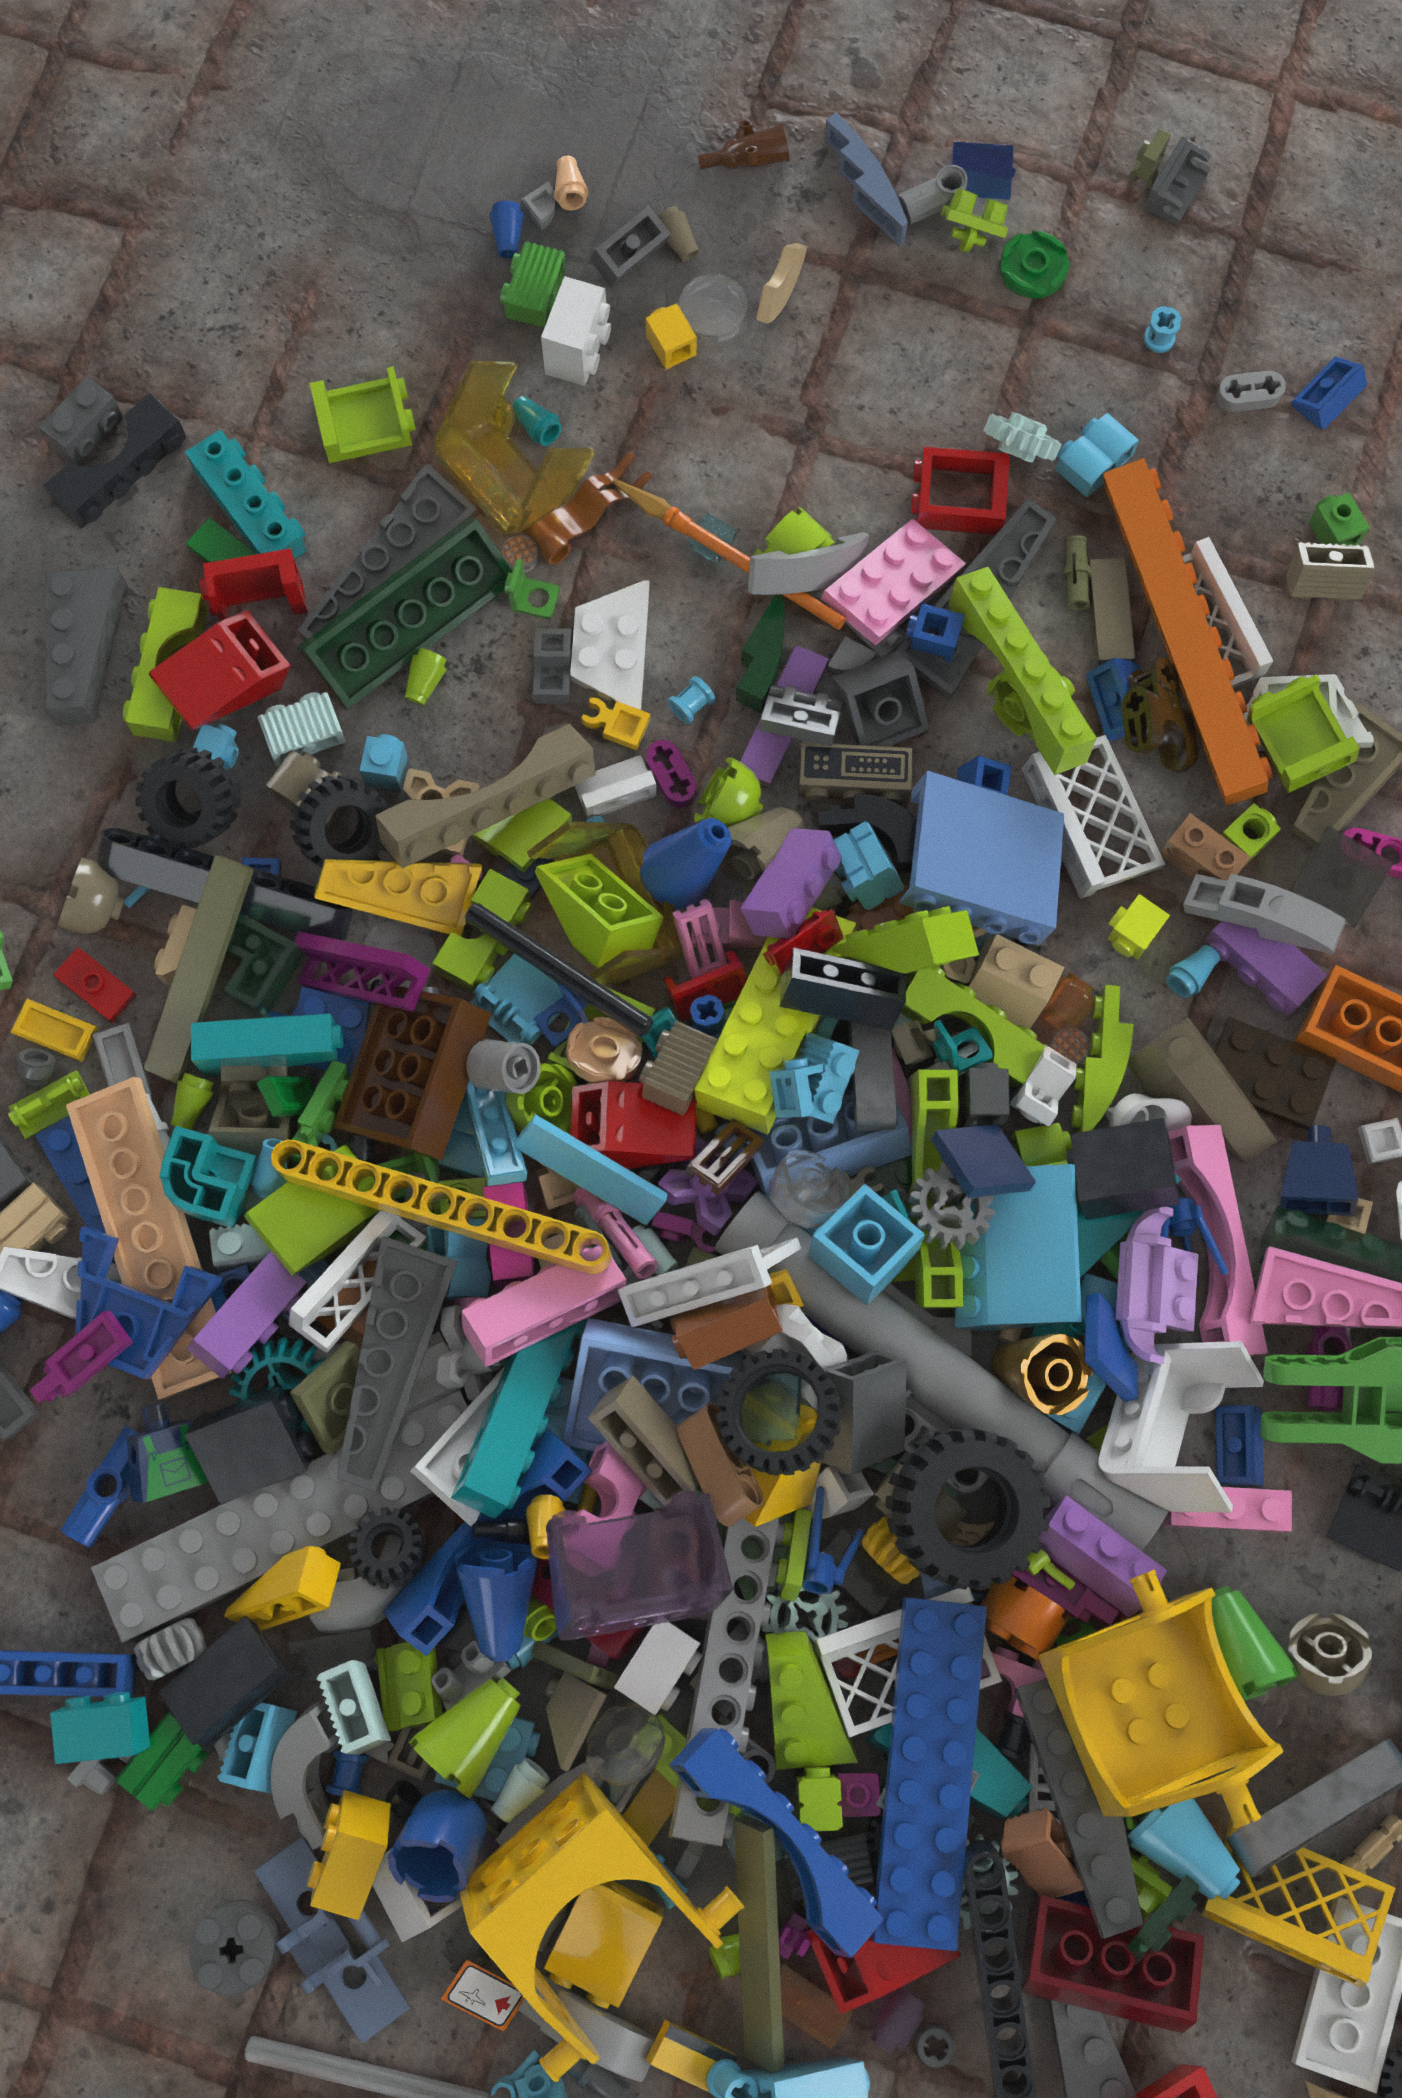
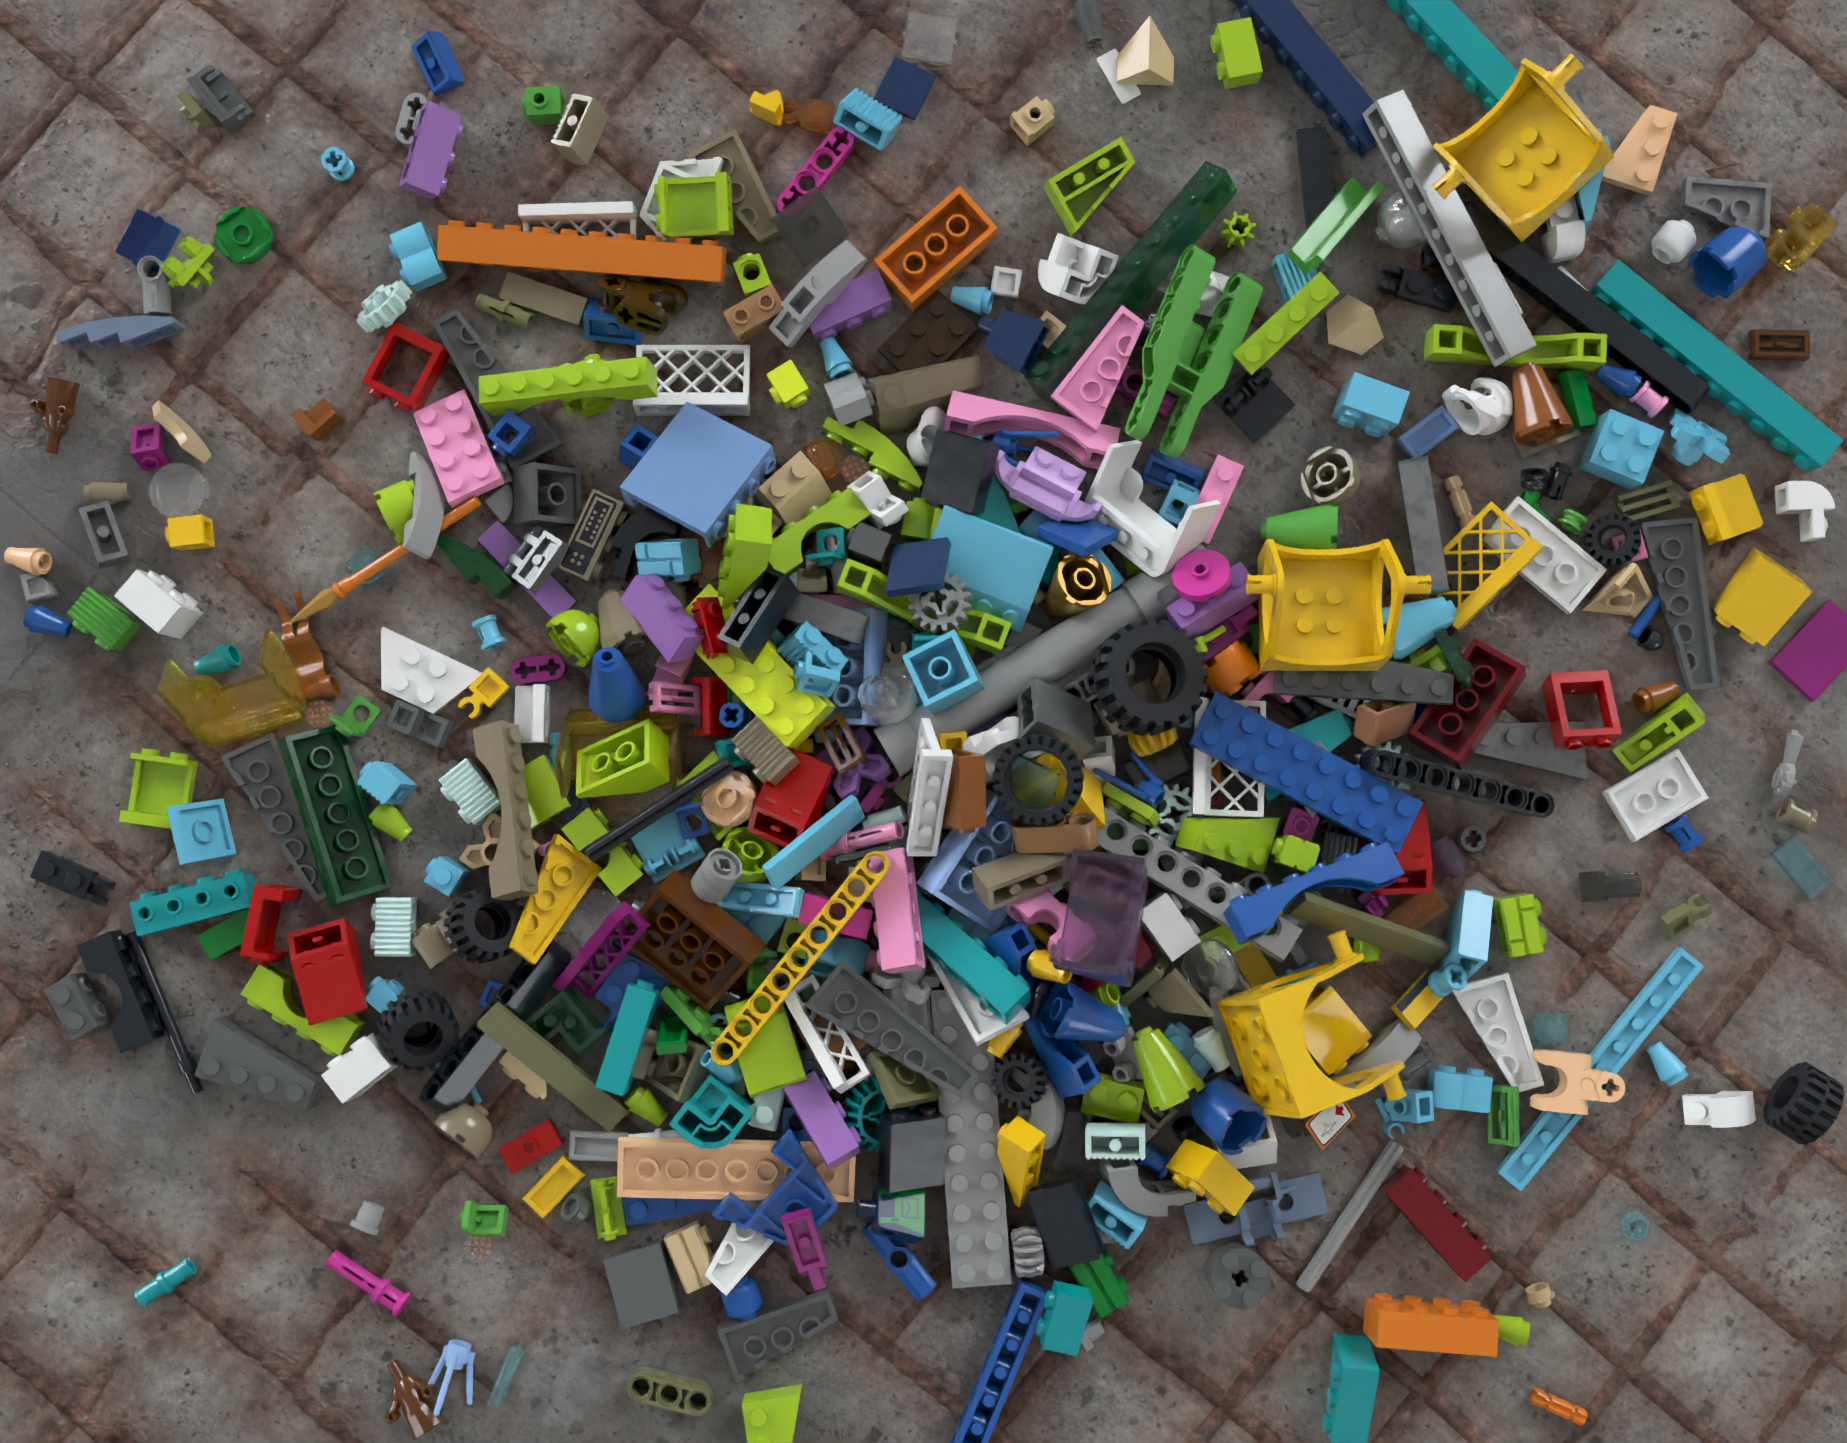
camera: 65 degrees left, 10 degrees up
none -> black hinge [30,850,116,906]
none -> black bar [126,931,204,1095]
none -> magenta bracket [130,422,170,471]
none -> medium azure tile [166,798,237,865]
none -> dark orange panel [291,399,344,442]
none -> white brick [321,1033,398,1104]
none -> medium azure brick [358,761,417,805]
none -> medium lavender brick [398,101,463,200]
none -> light aqua brick [439,758,501,825]
none -> light grey brick [823,372,875,426]
none -> medium azure cone [950,286,994,315]
none -> yellow cone [986,1023,1023,1059]
none -> medium azure brick [1158,478,1200,527]
none -> dark pink plate [1172,549,1232,602]

